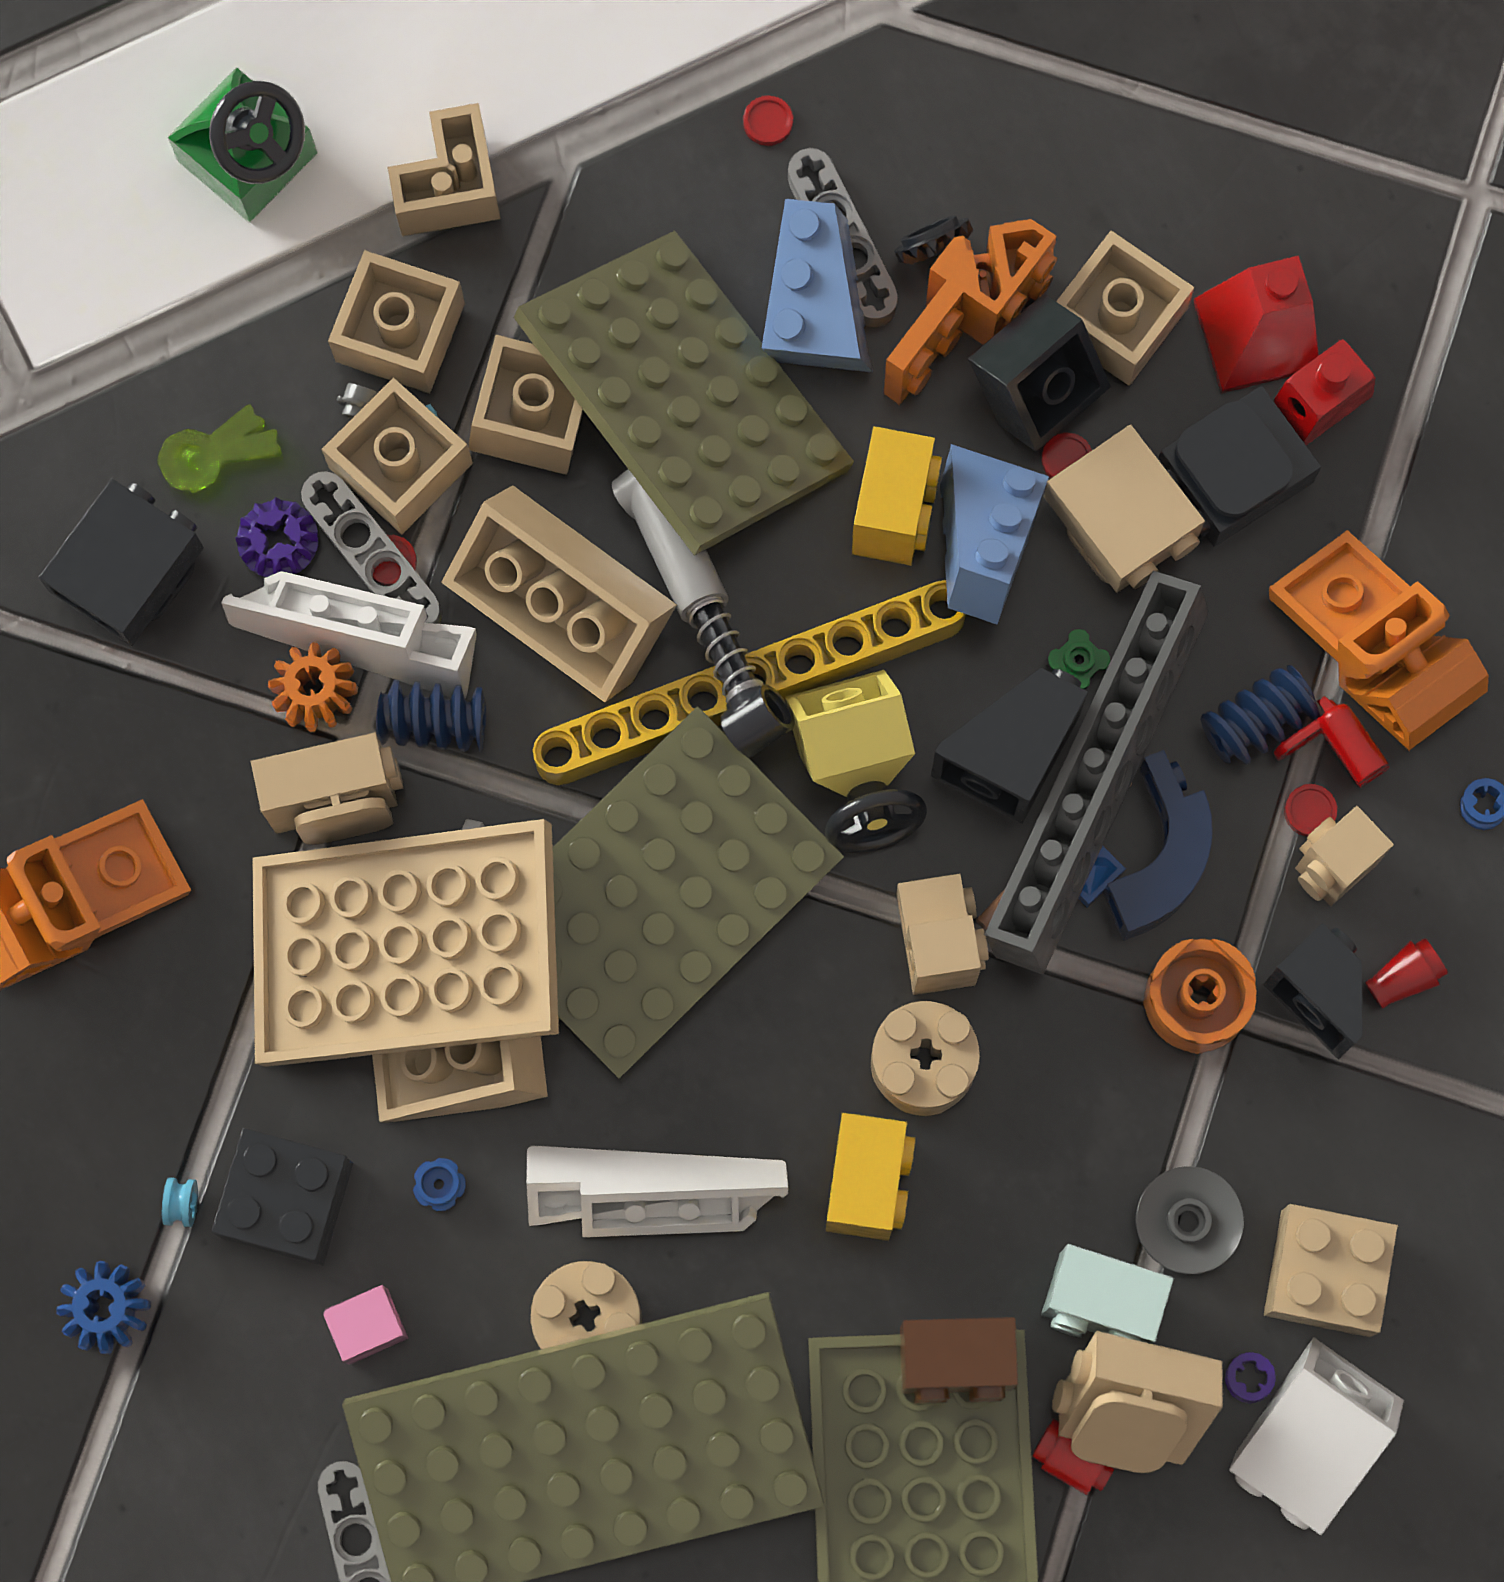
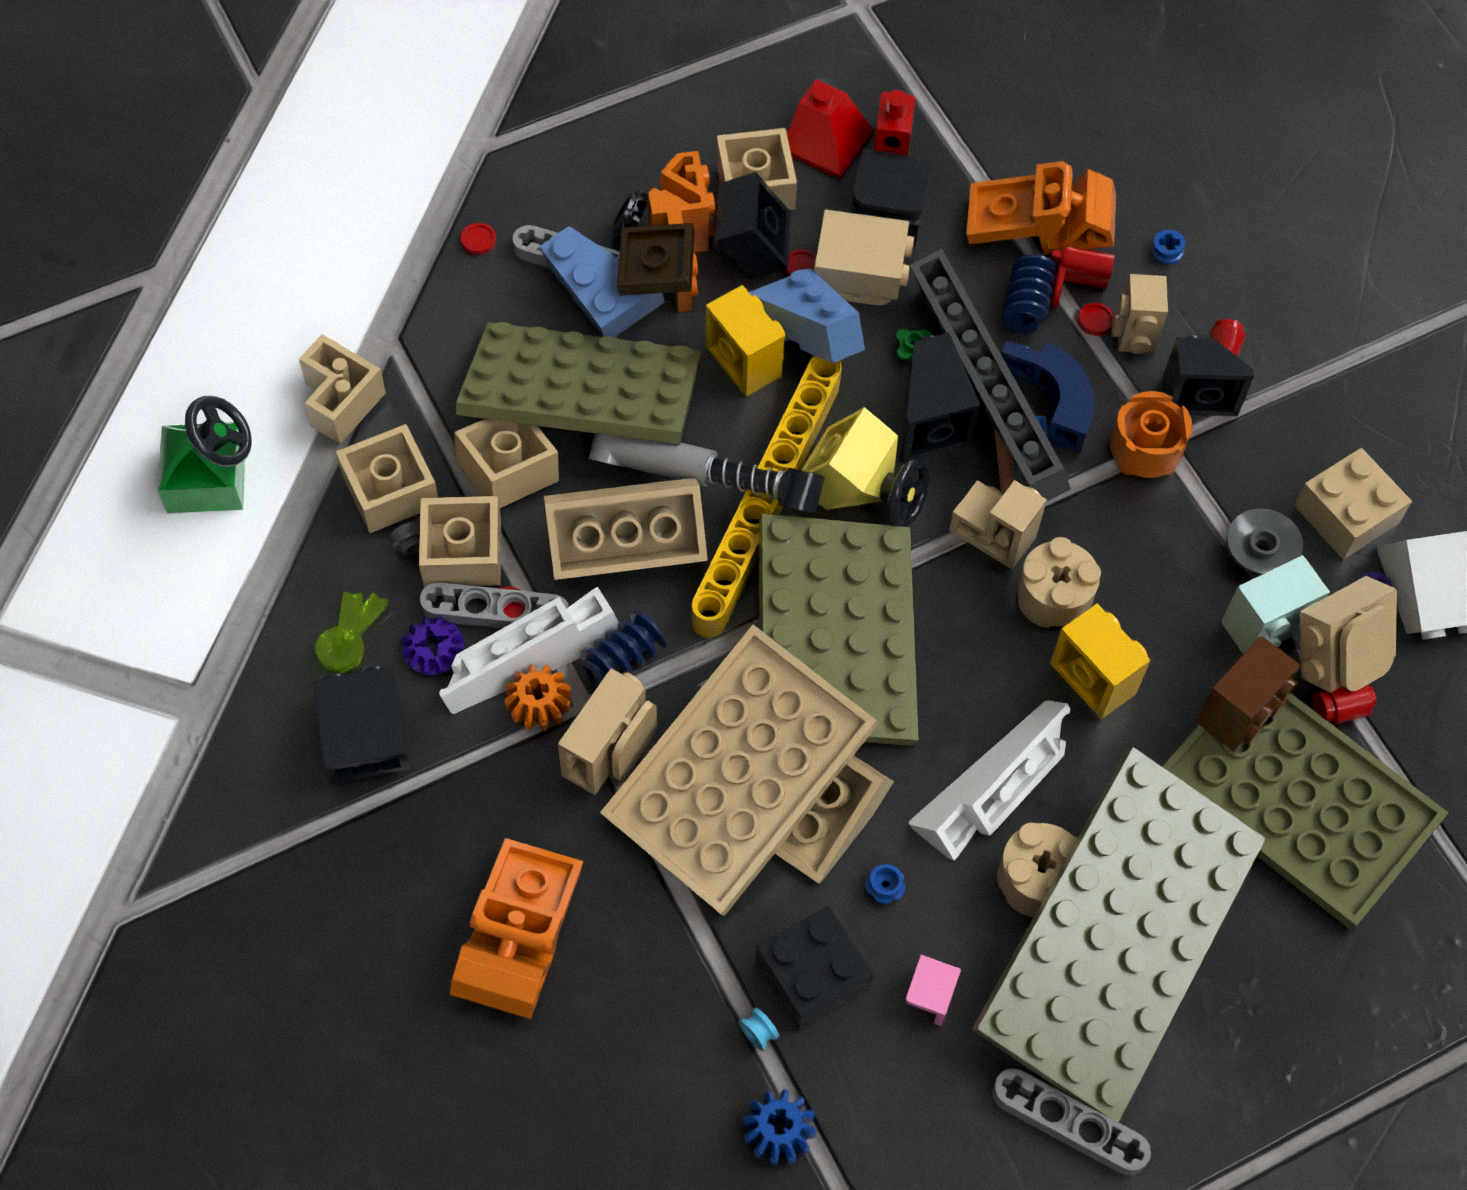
camera: 50 degrees left, 15 degrees down
none -> dark brown tile [617,223,695,296]

